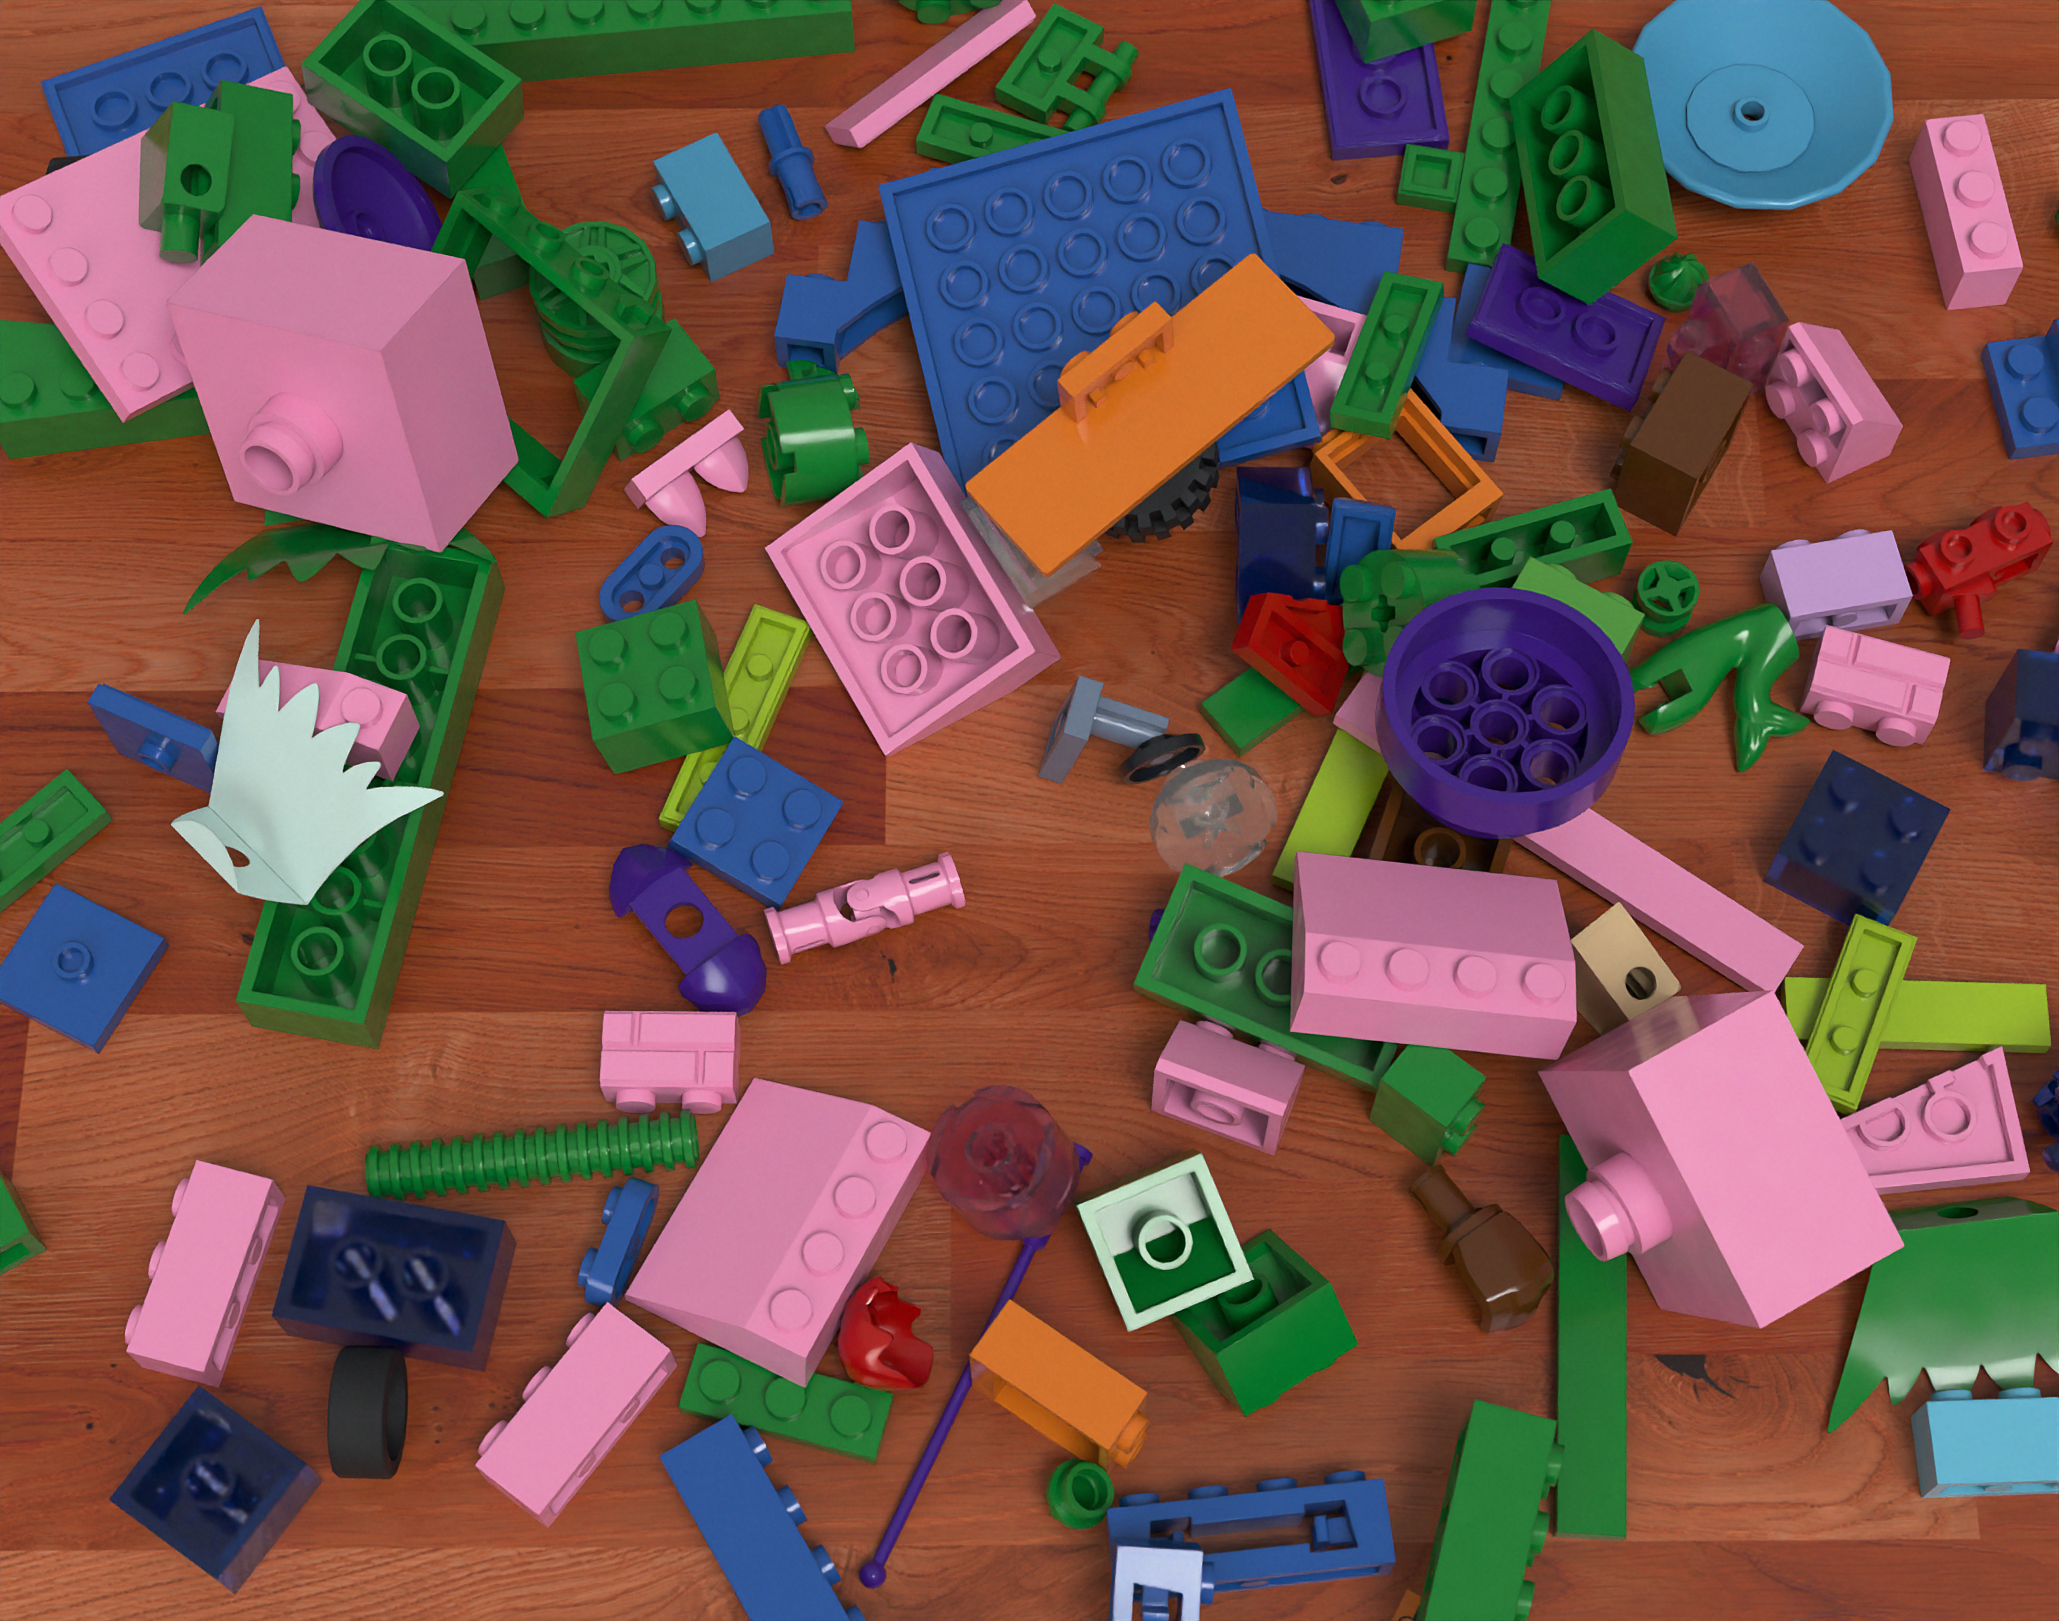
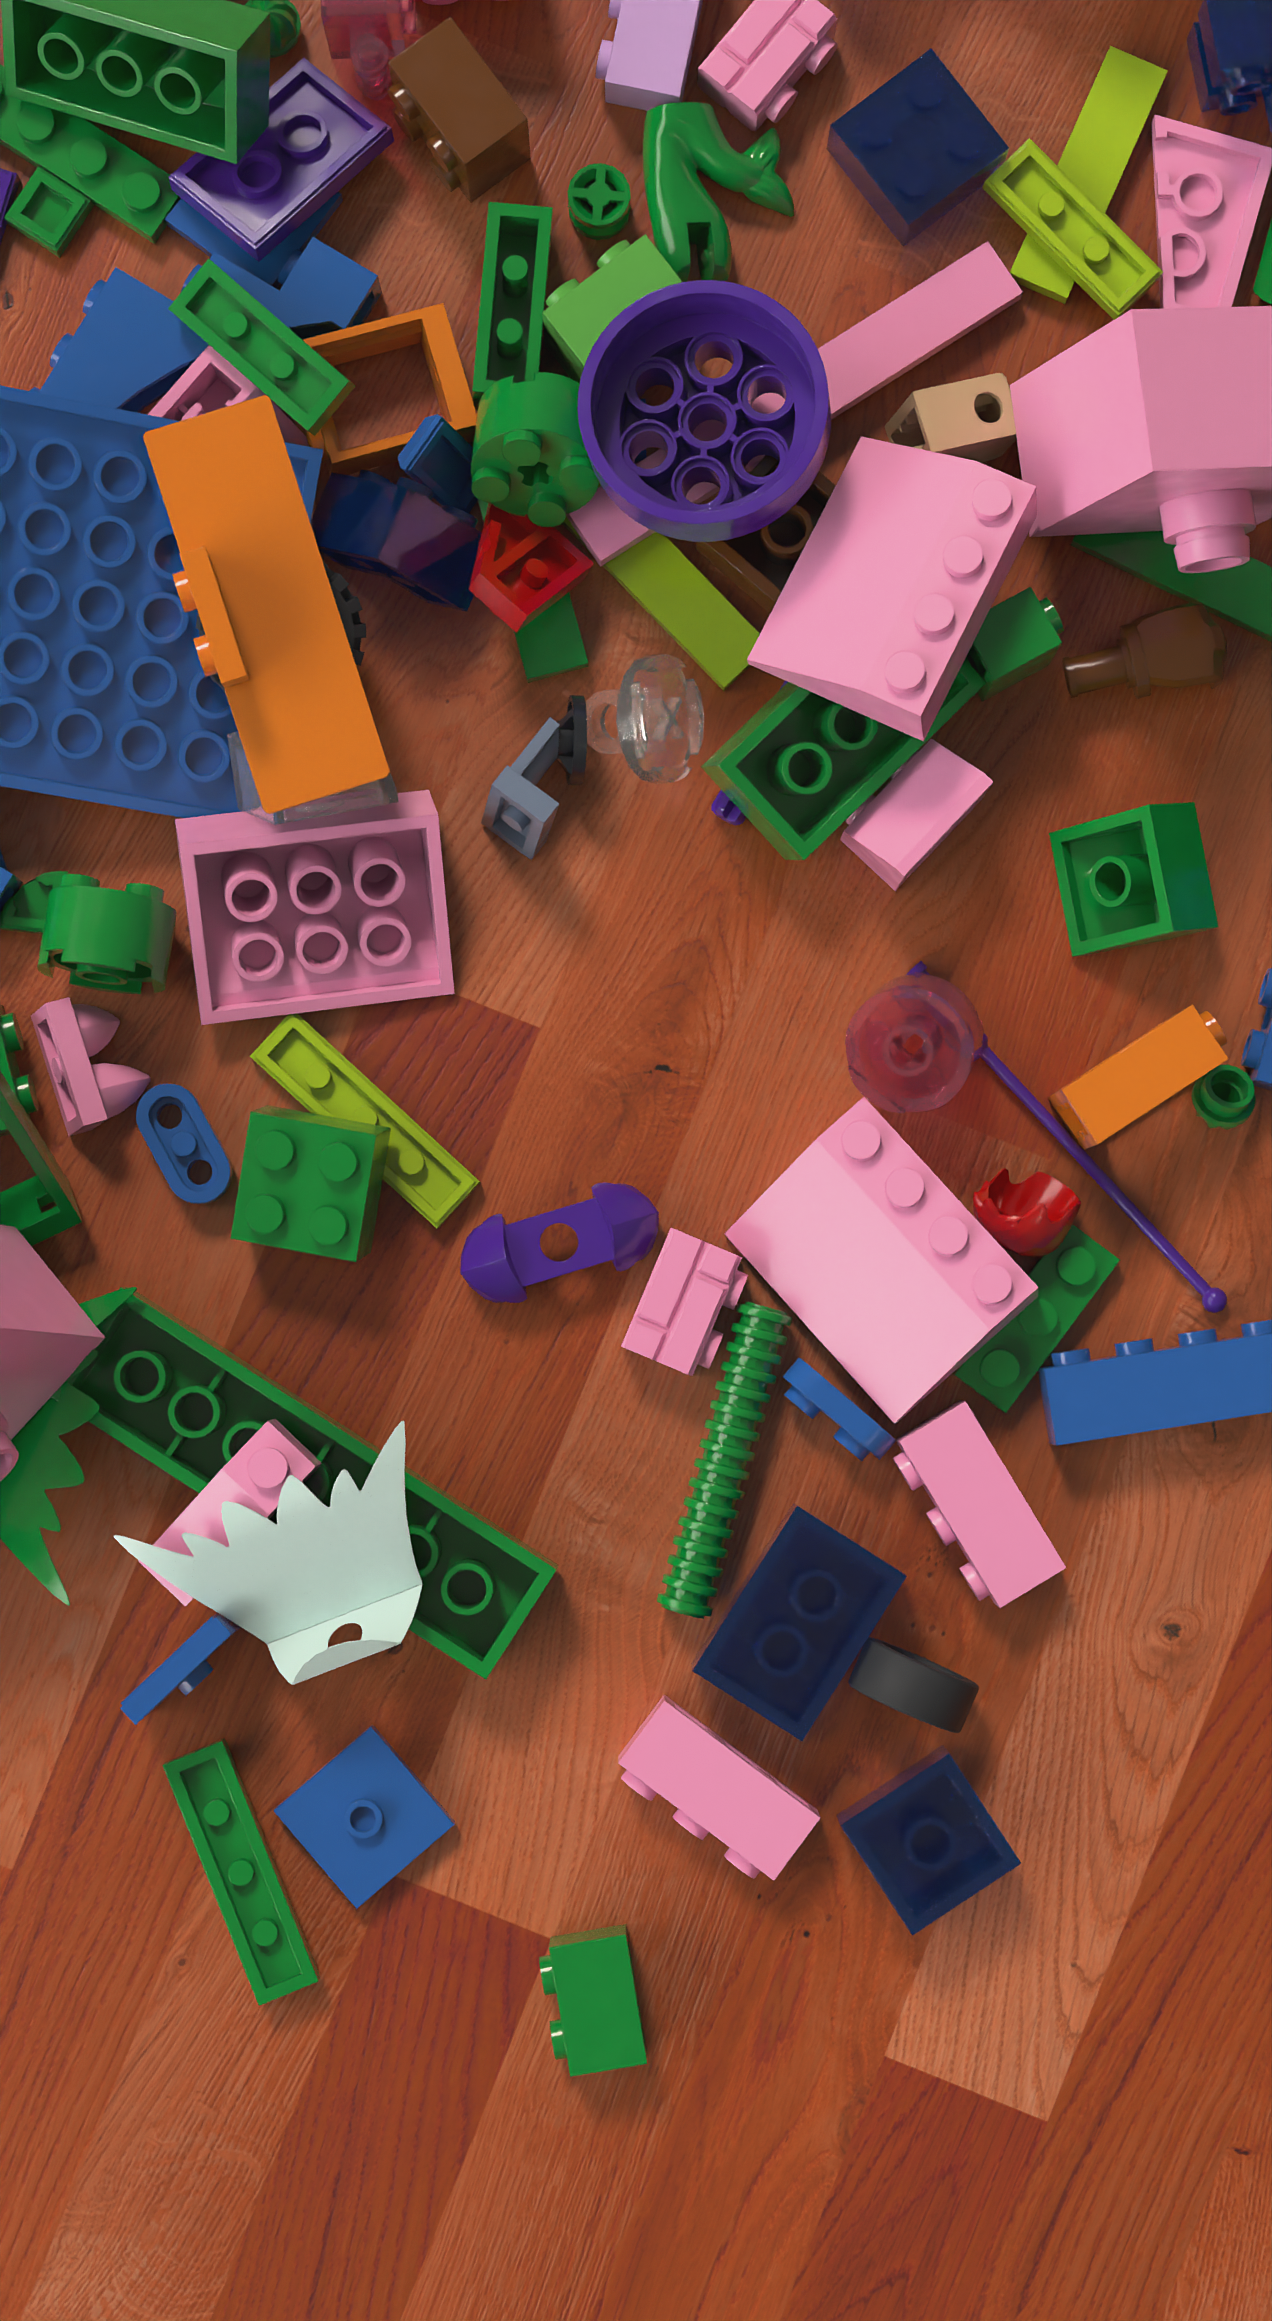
camera: 70 degrees left, 20 degrees up
blue plate [667,736,844,912] -> none
bright pink piece [764,851,966,965] -> none
slope [1071,1149,1254,1332] -> none

